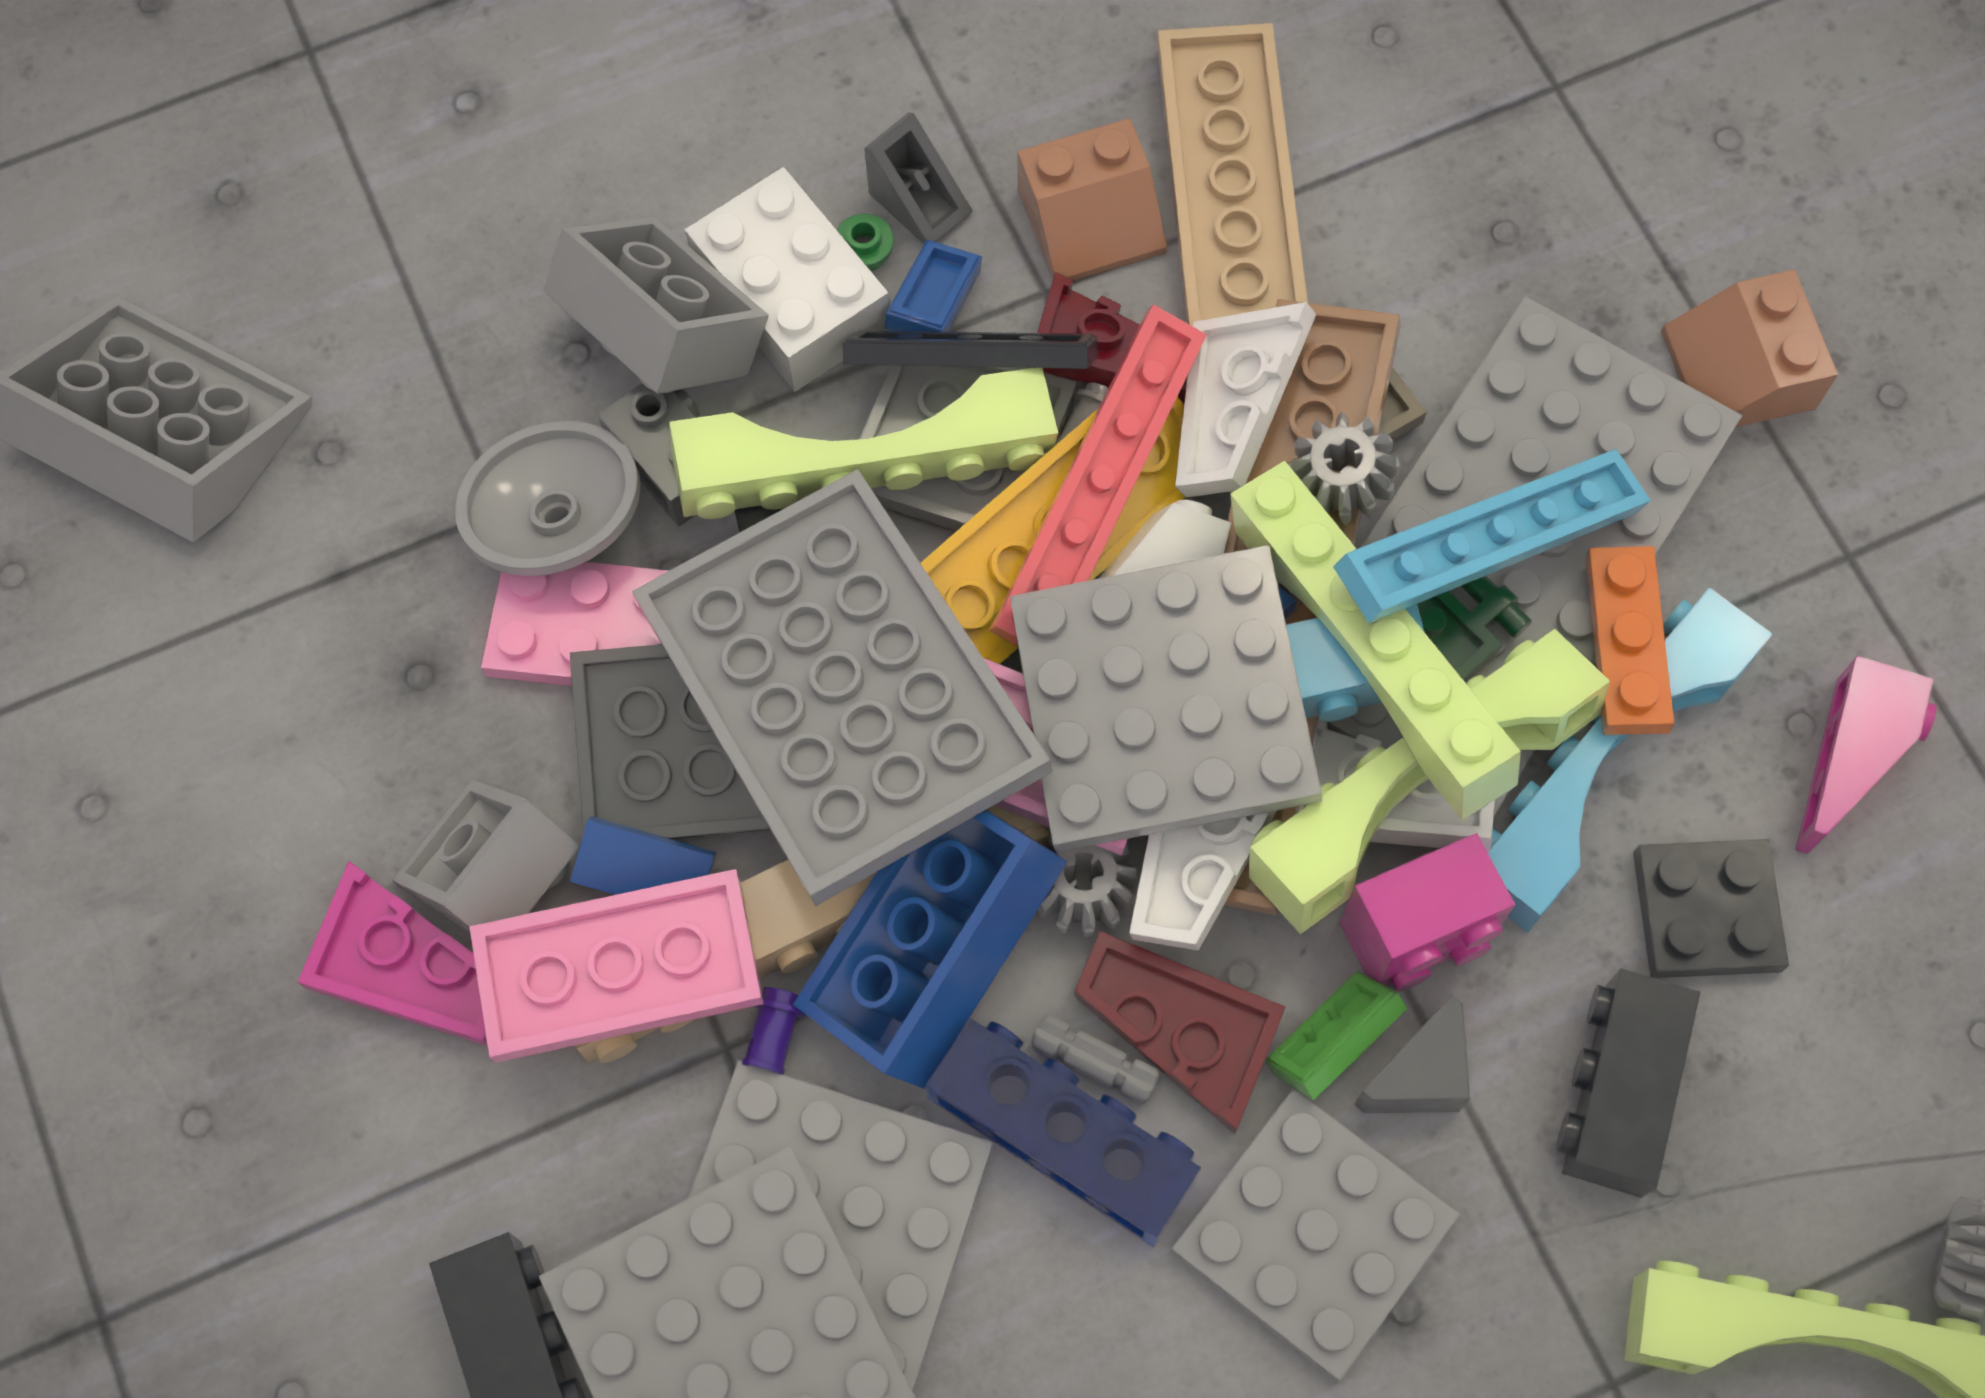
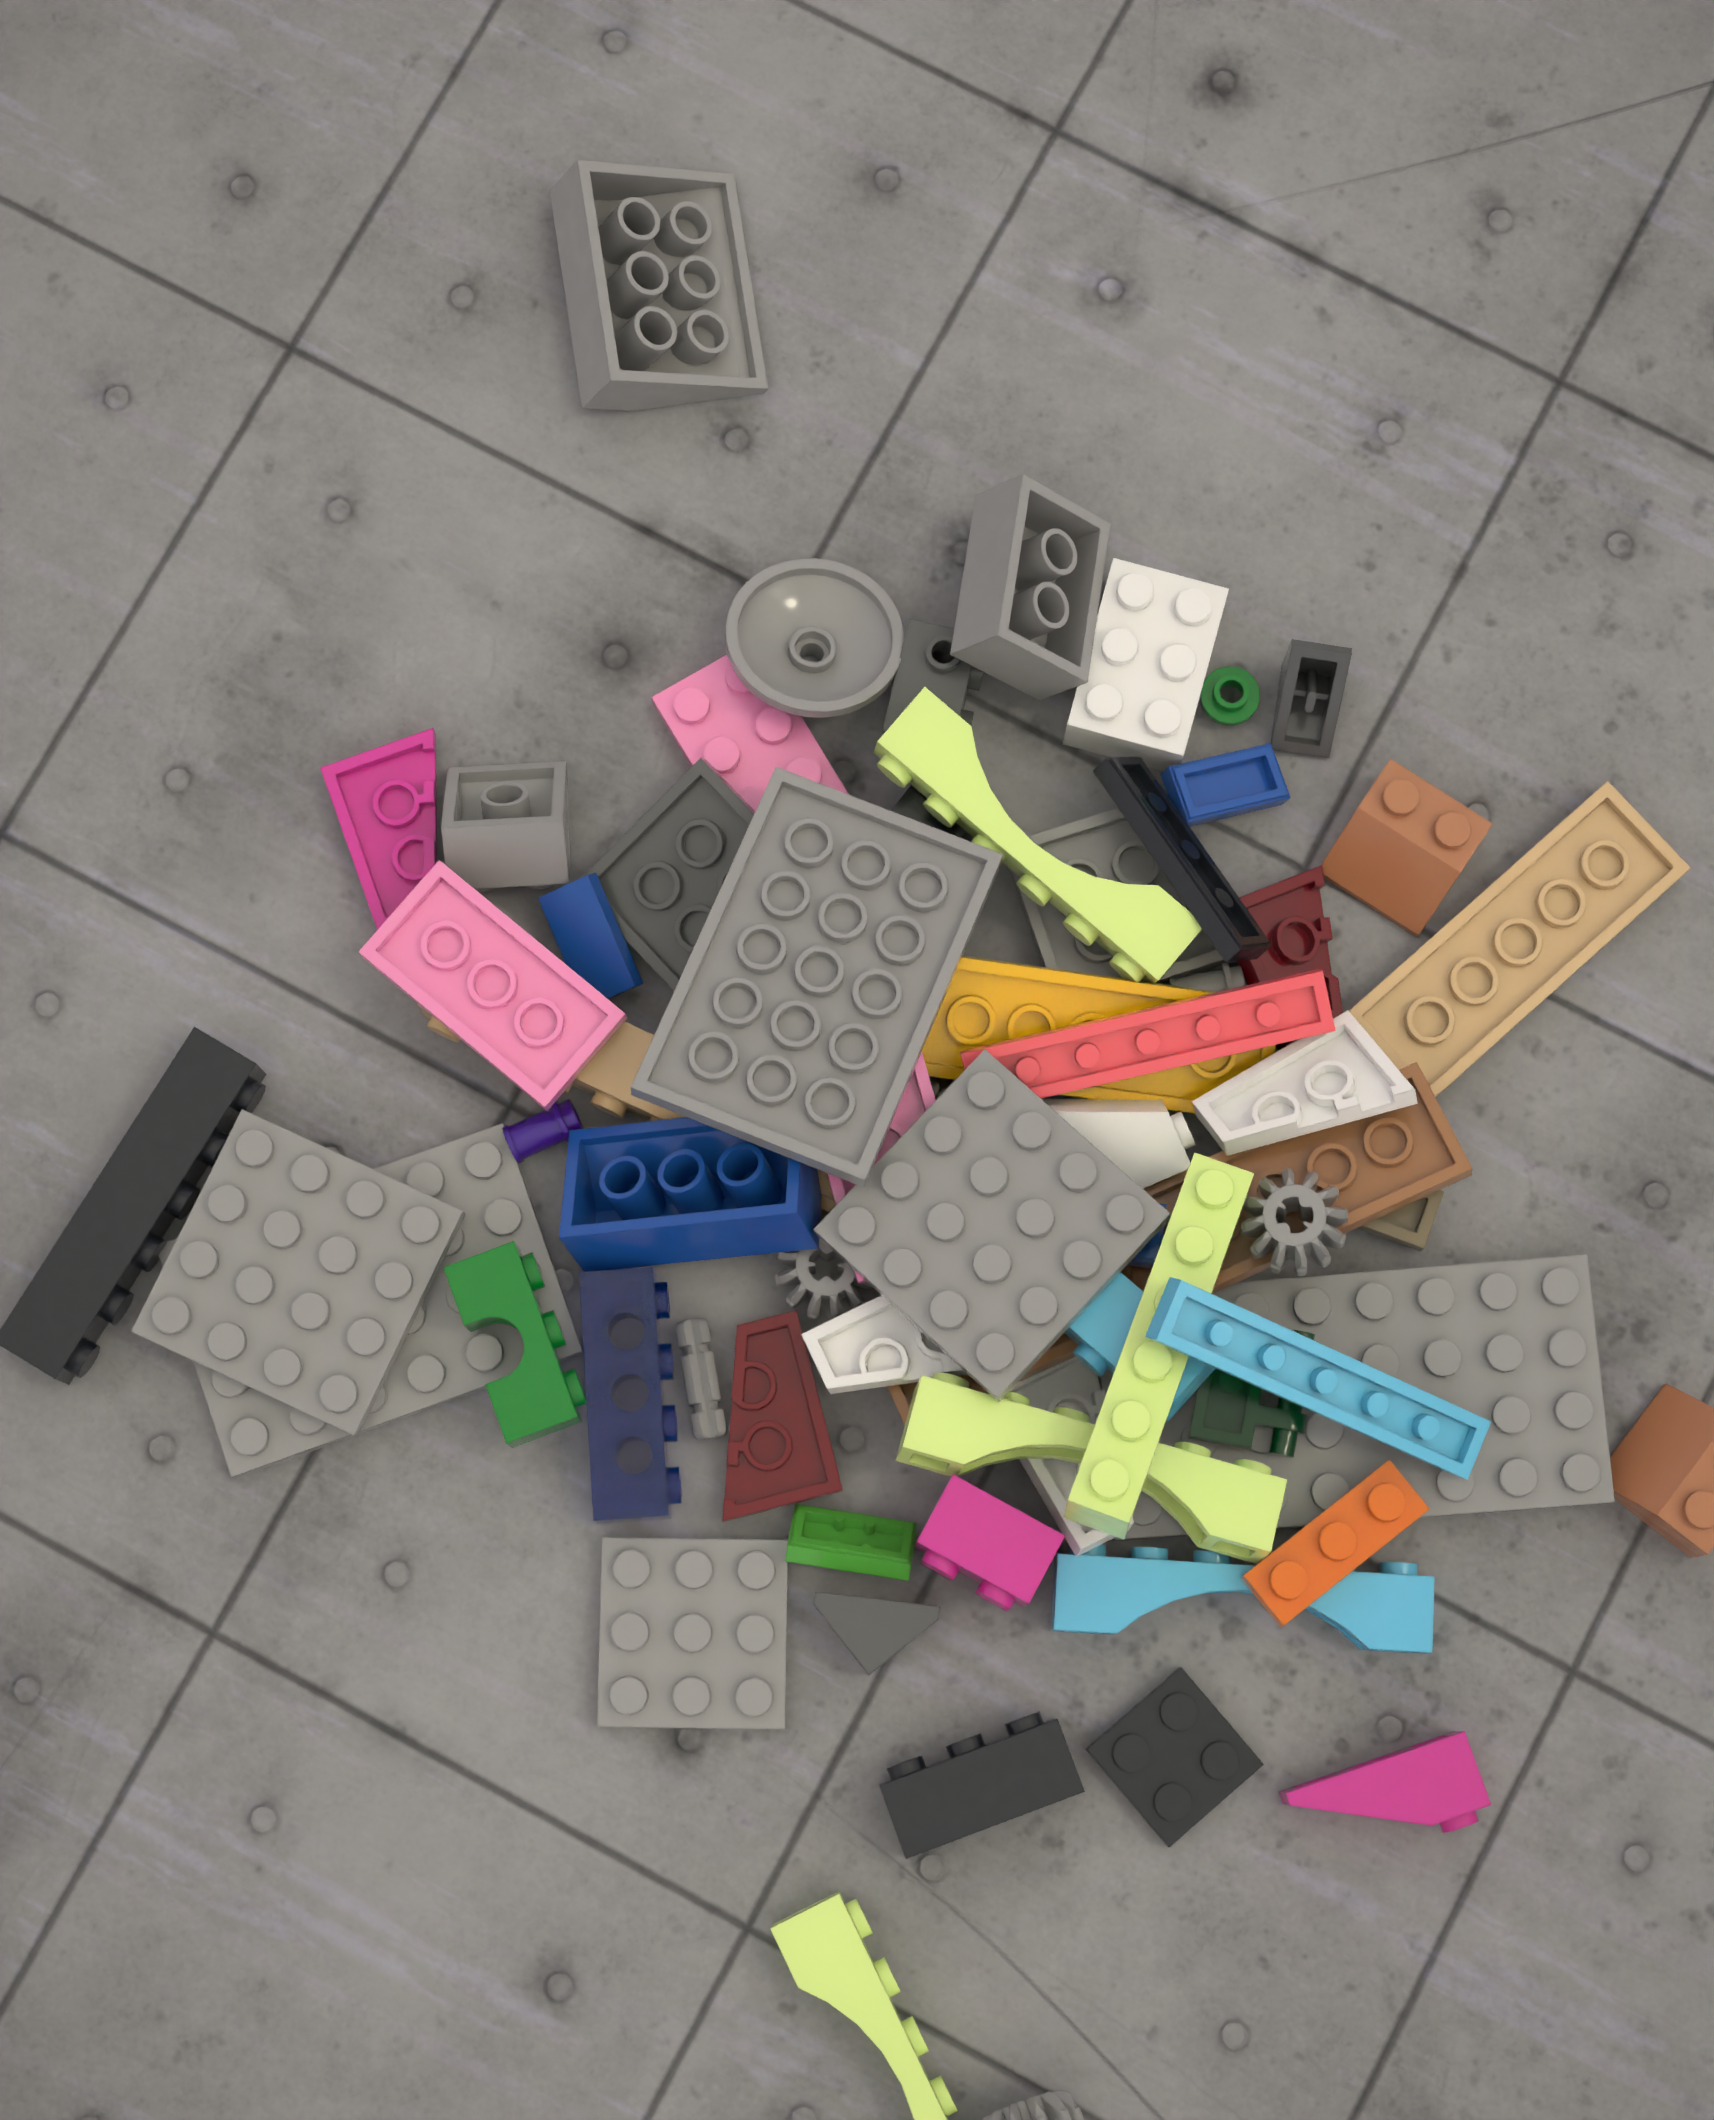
camera: 50 degrees right, 10 degrees up
none -> green arch [443,1241,588,1448]

